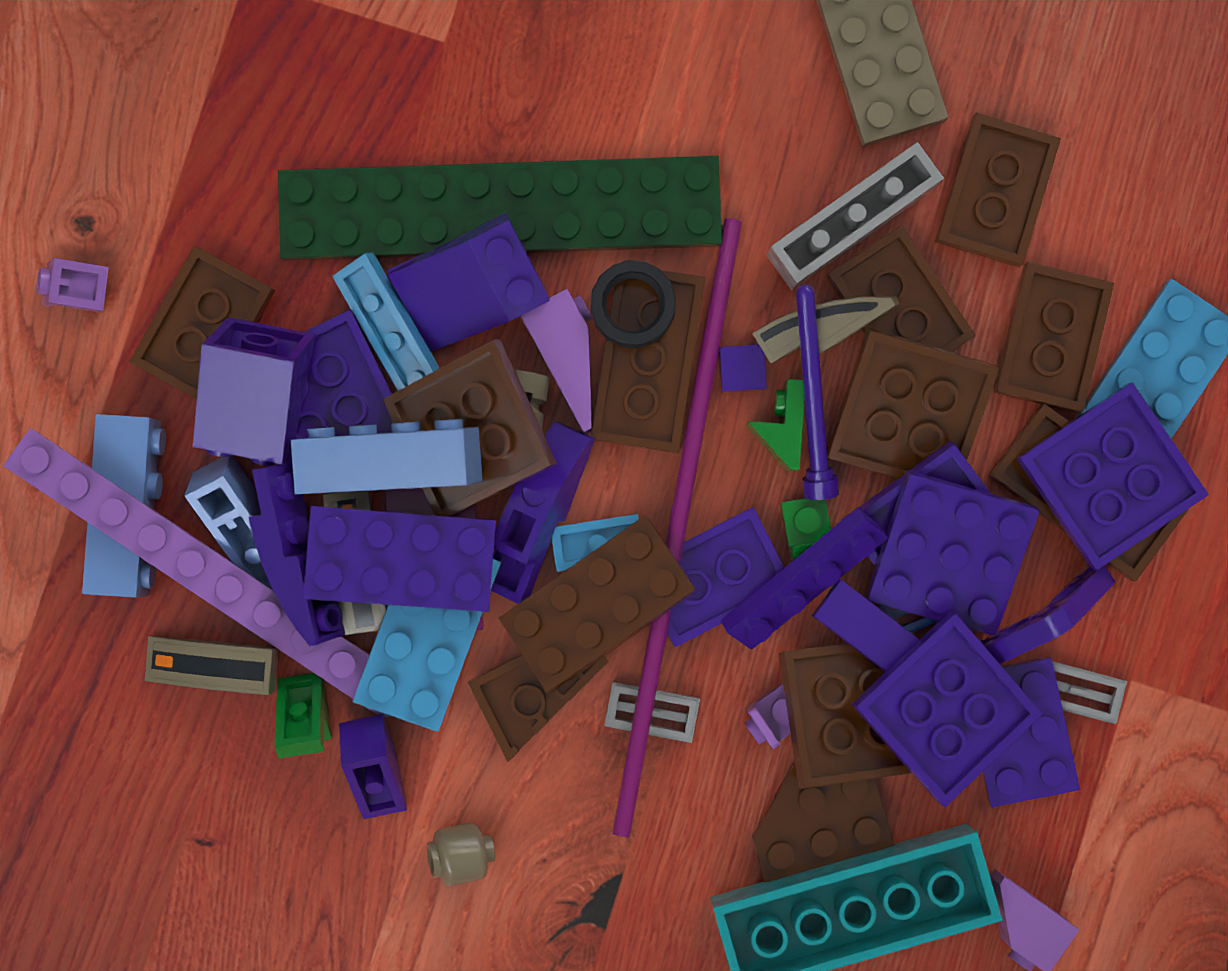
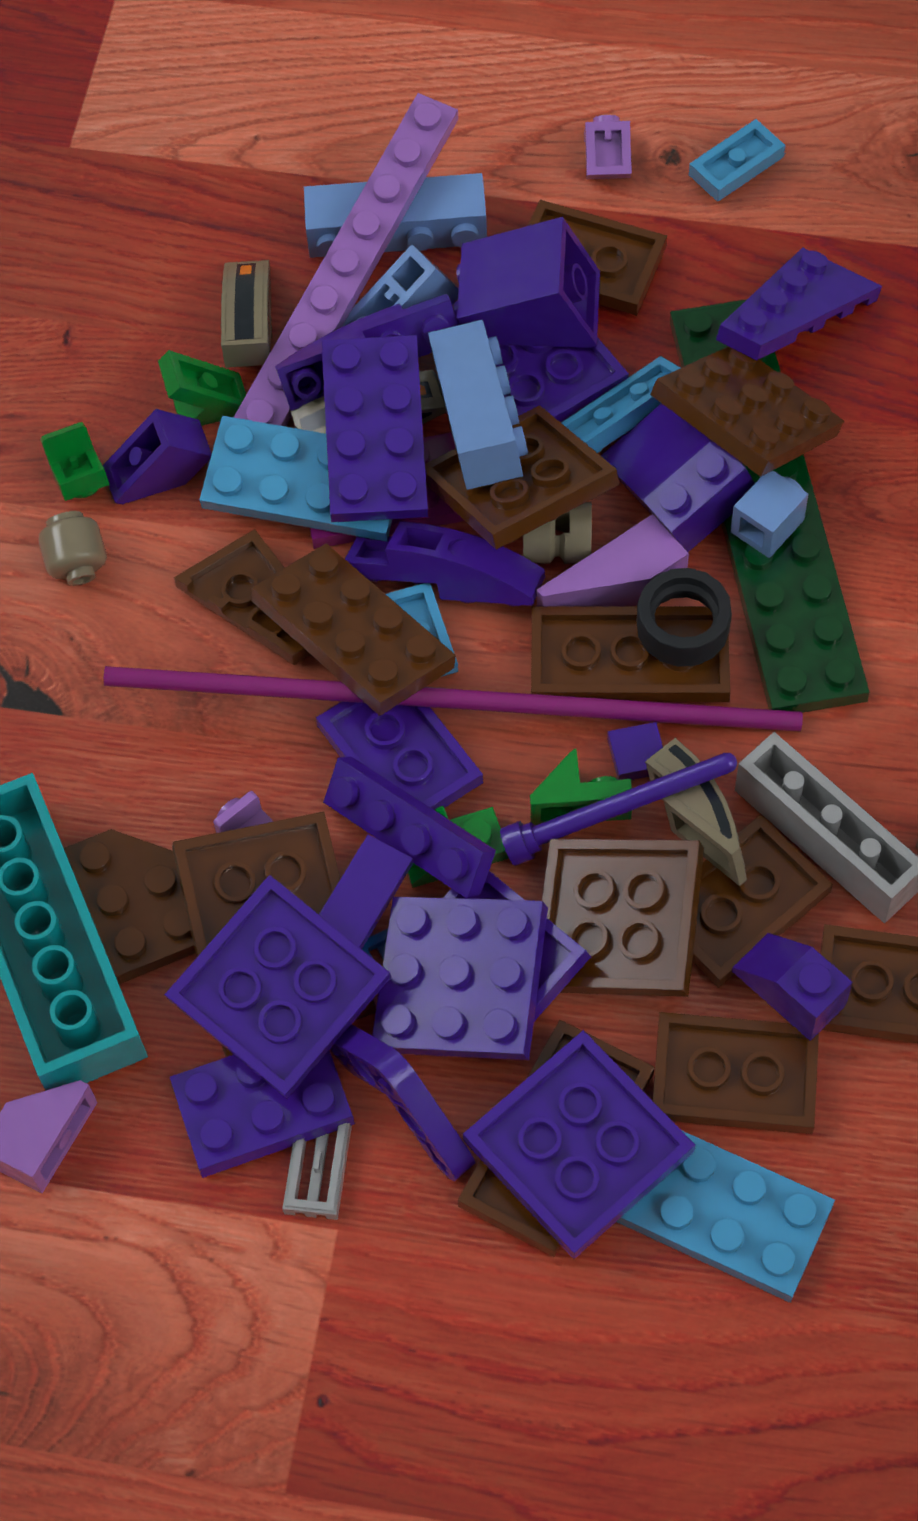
camera: 85 degrees right, 25 degrees down
light grey tile [604,681,700,743] -> none
none -> green bracket [40,422,110,501]
none -> reddish brown plate [650,346,844,477]
none -> dark azure plate [689,119,786,202]
none -> dark purple wing [716,247,882,360]
none -> medium blue brick [731,471,808,558]
none -> dark purple slope [732,933,853,1041]

